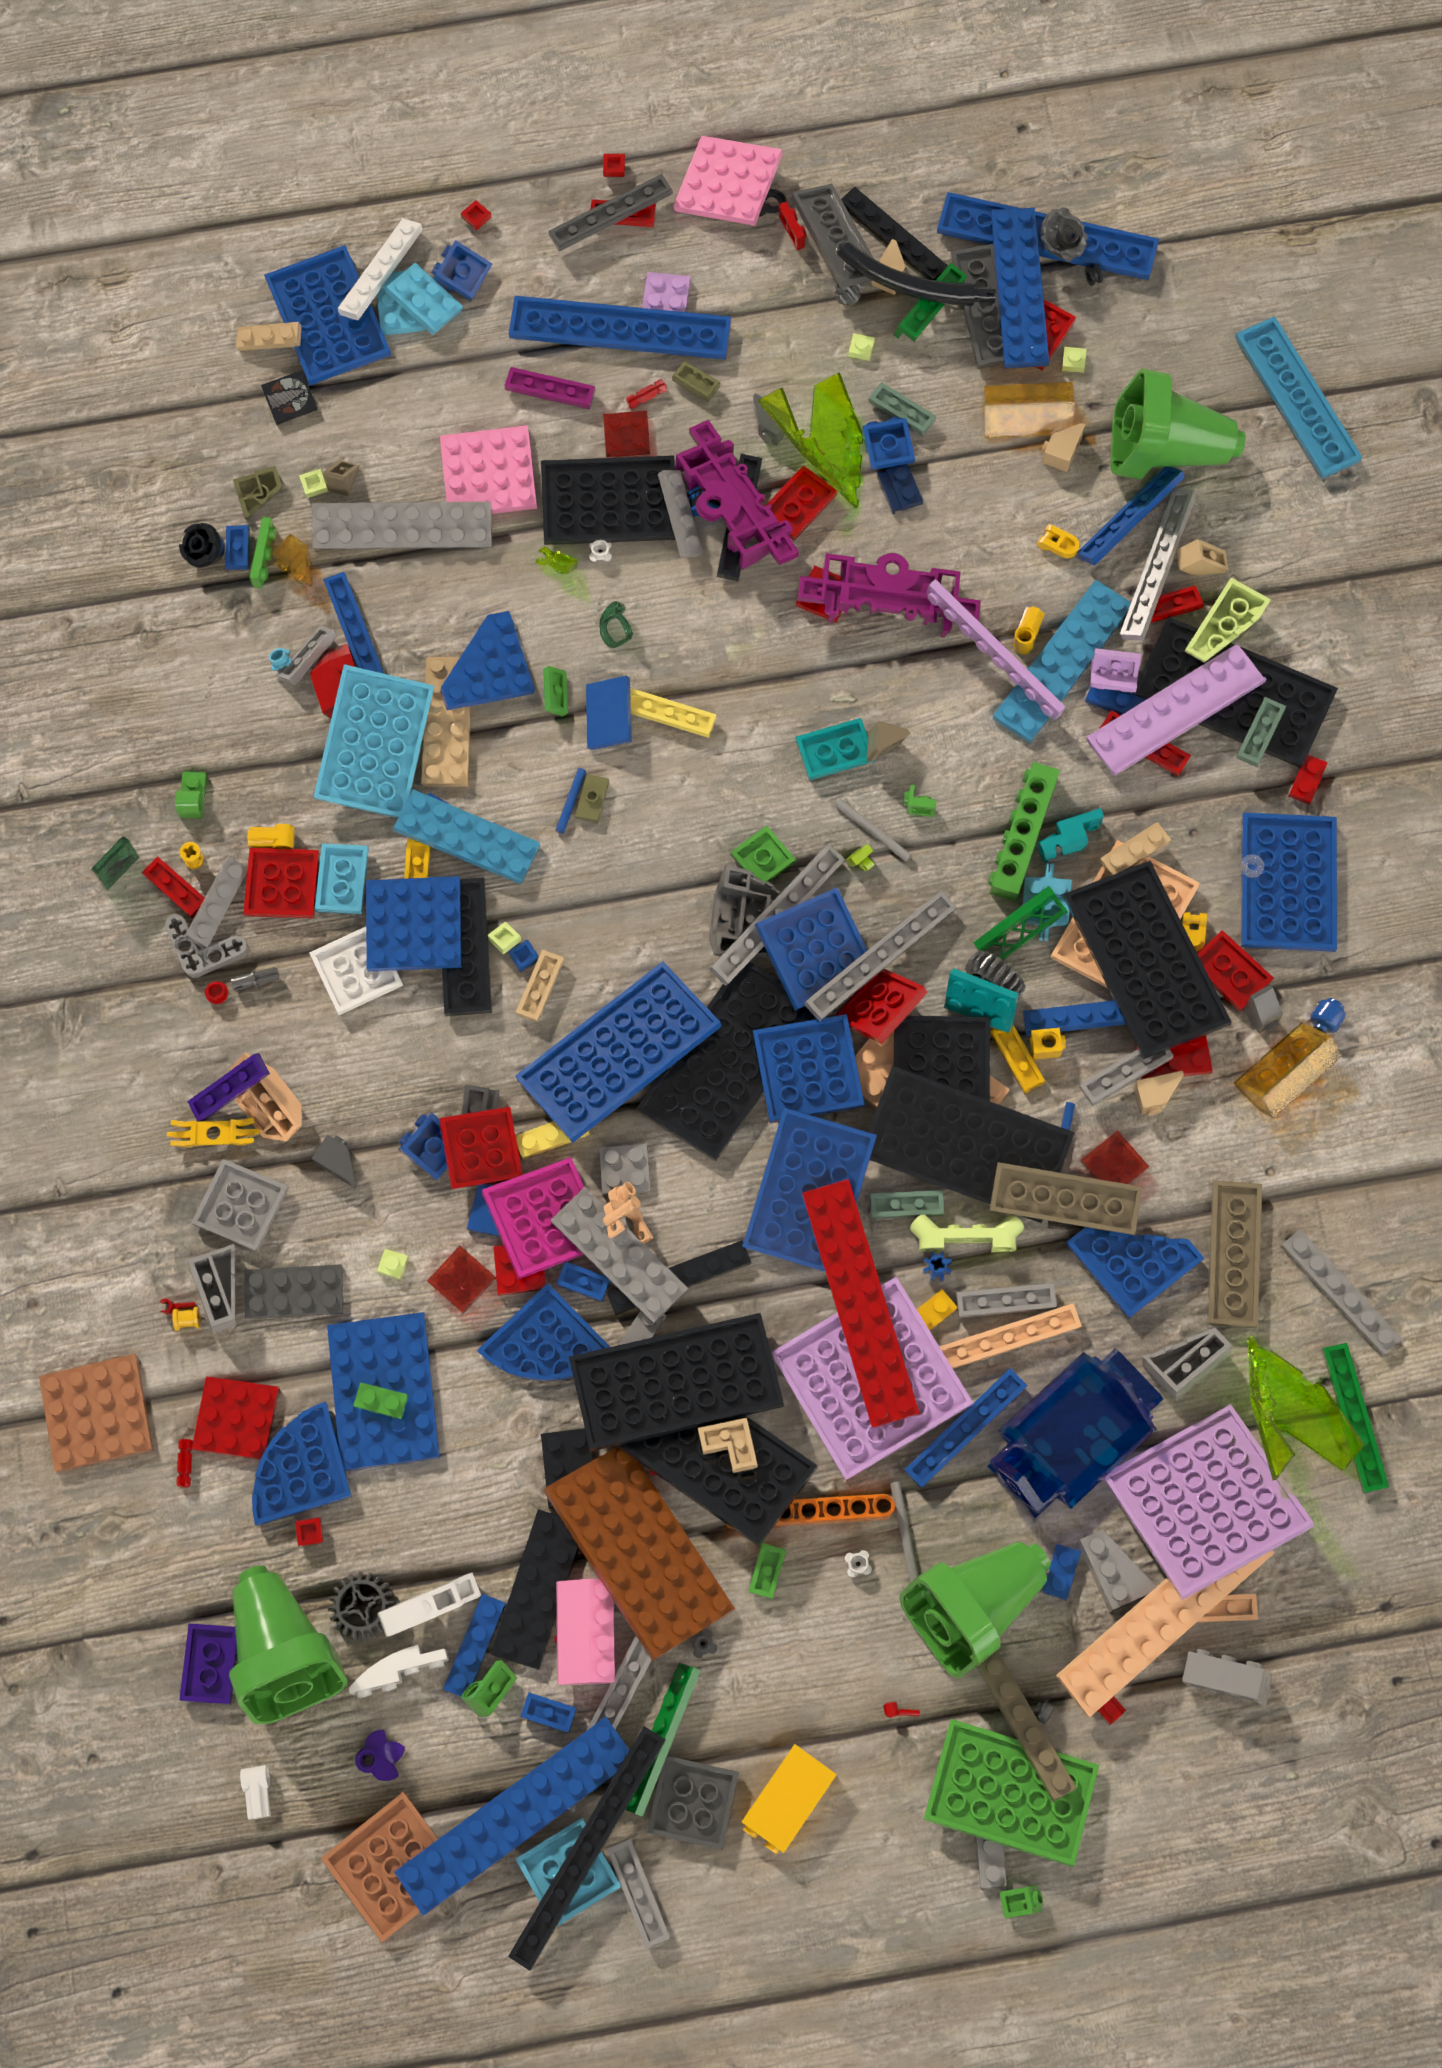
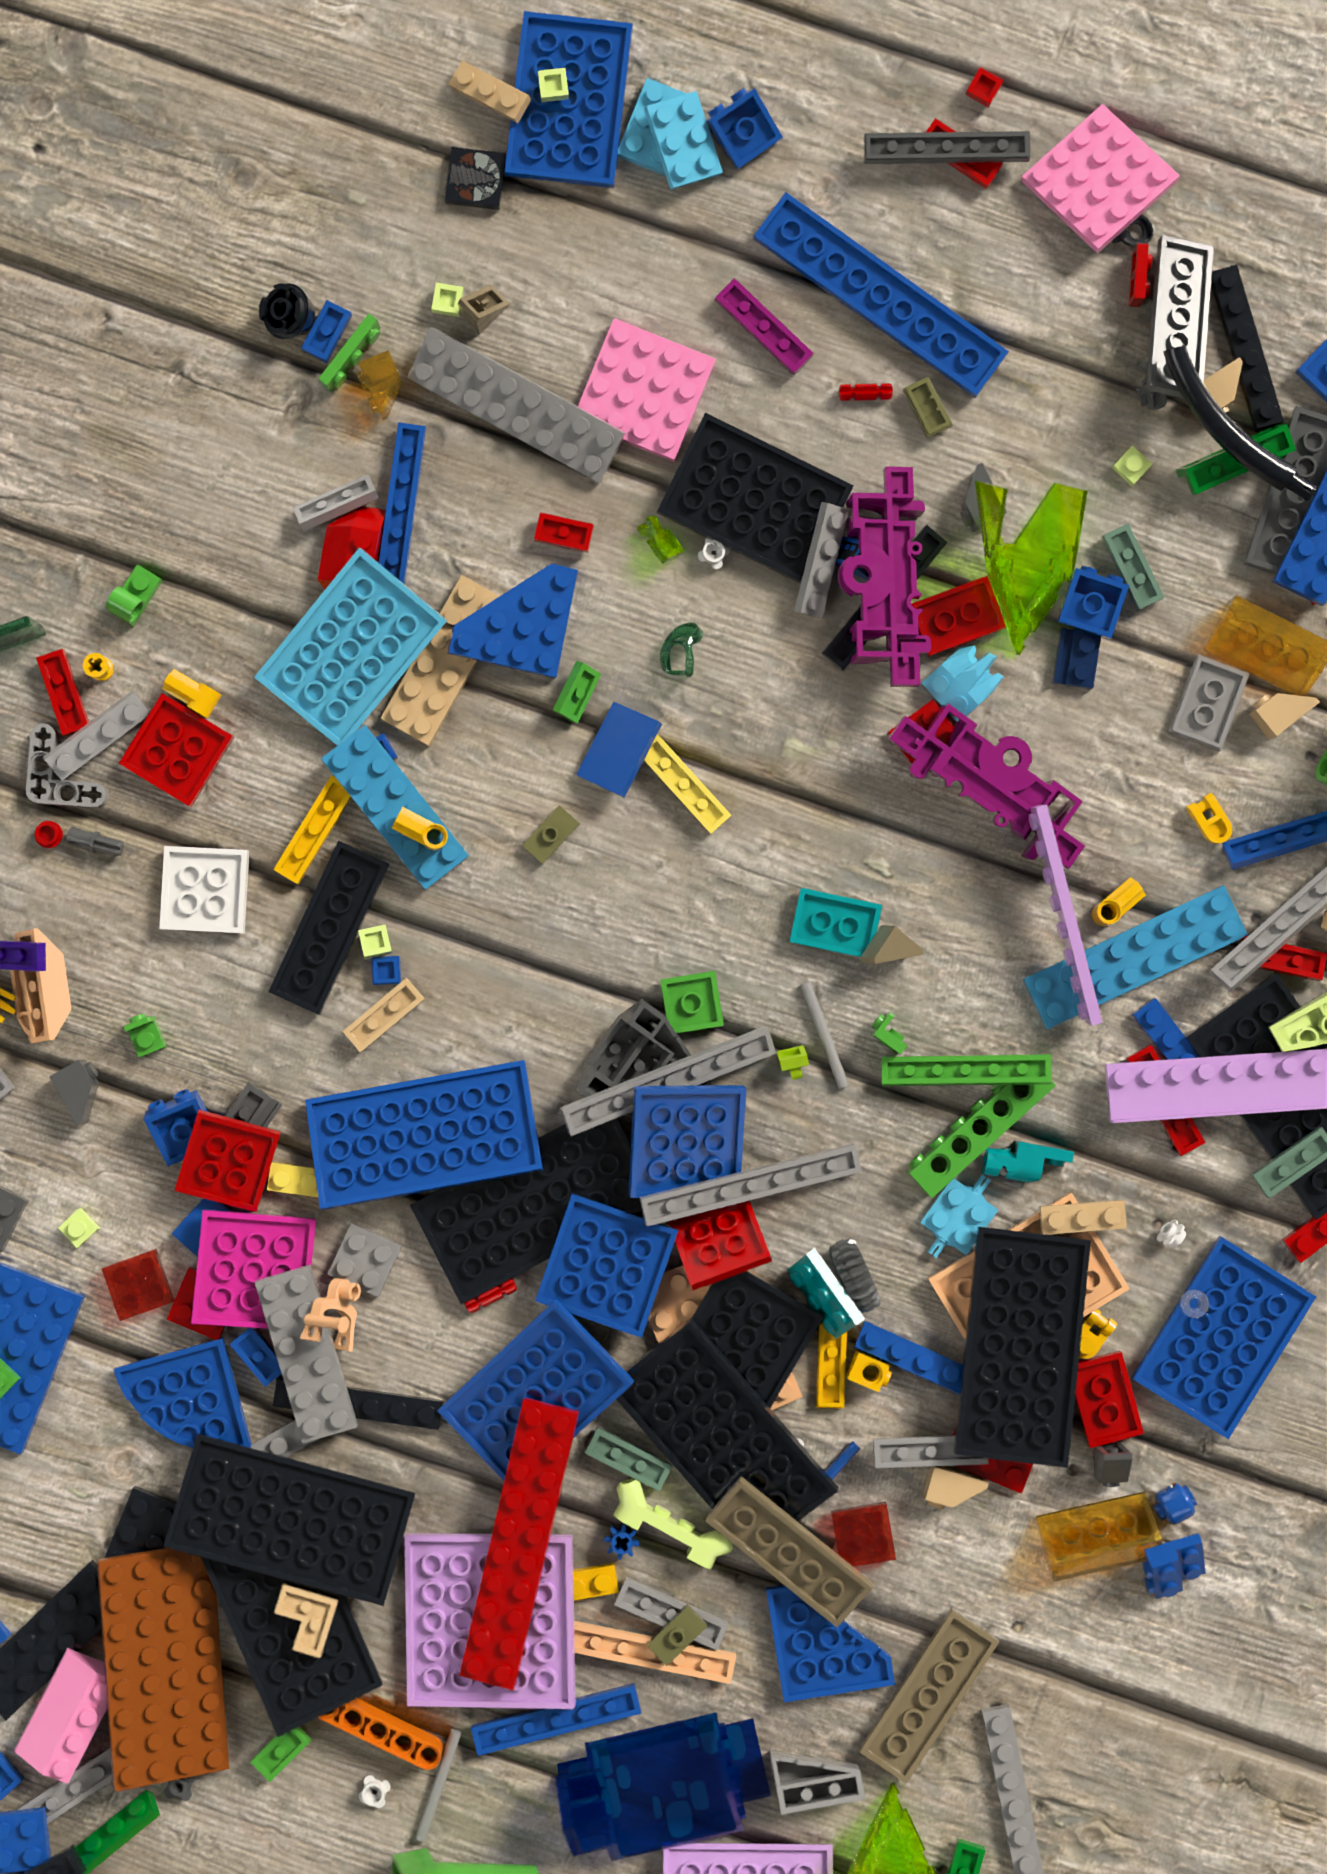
camera: 25 degrees right, 15 degrees up
olive slope [233,466,282,519] -> none
medium azure plate [269,648,292,671] -> none
medium azure plate [315,843,369,914] -> none
white plate [338,218,423,320] -> none
blue plate [366,876,462,972] -> none
red plate [461,200,492,231] -> none
blue bar [556,768,586,834] -> none
clear red plate [603,411,650,458] -> none
lavender plate [642,272,691,312] -> none
green fence [973,886,1068,961] -> none
lavender bracket [1090,648,1141,692] -> none
none -> bright green bracket [123,1013,166,1058]
none -> yellow piece [391,807,448,851]
none -> red axle [464,1278,517,1314]
none -> red plate [534,512,594,553]
none -> yellowish green plate [538,68,569,102]
none -> olive plate [647,1604,707,1666]
none -> bright green plate [882,1054,1052,1086]
none -> medium azure plate [922,645,1004,722]
none -> blue plate [1142,1533,1206,1599]
none -> white plate [1157,1219,1186,1248]
none -> light grey tile [1168,654,1250,751]

